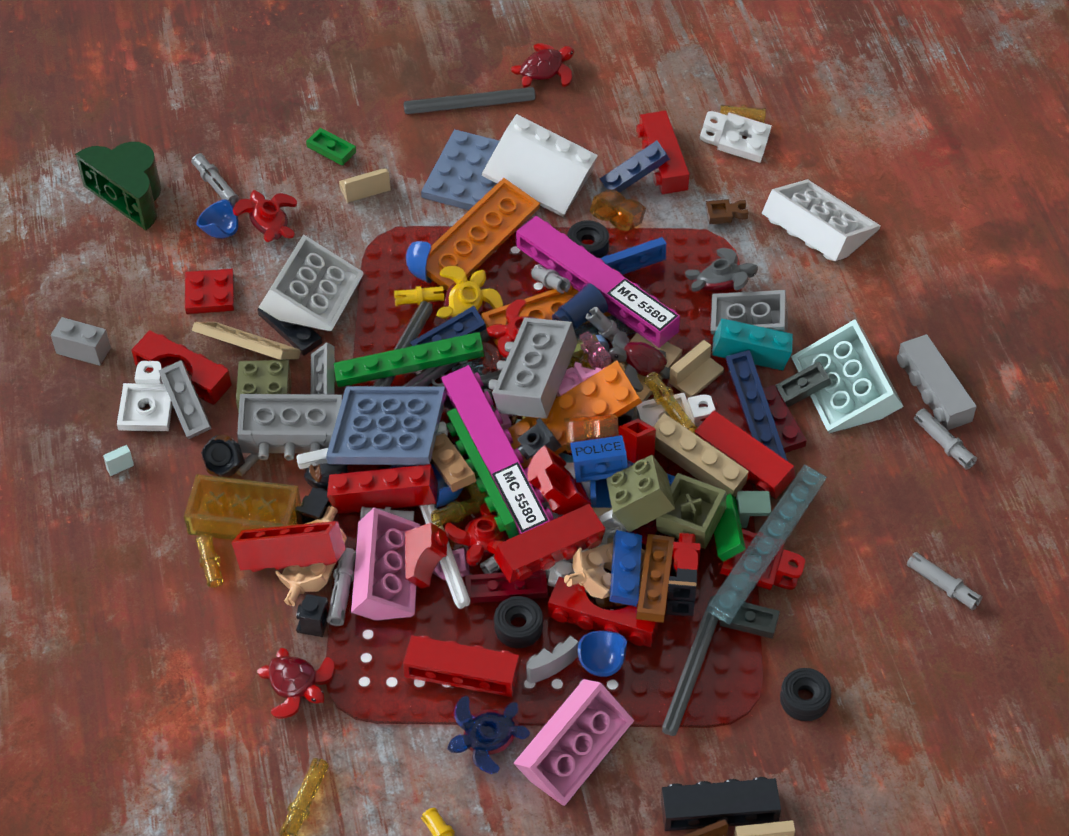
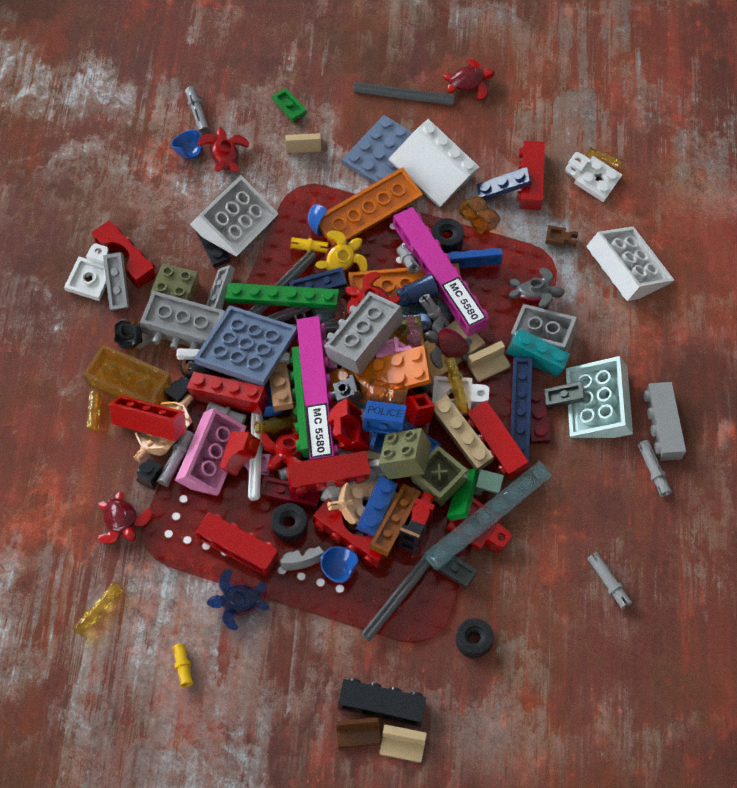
camera: 15 degrees right, 10 degrees up
light grey brick [51,317,111,366] -> none
dark green brick [75,142,161,230] -> none
light aqua tile [103,445,134,476] -> none
red plate [185,268,234,314] -> none
tan tile [192,322,301,360] -> none
bright pink slope [514,679,634,806] -> none

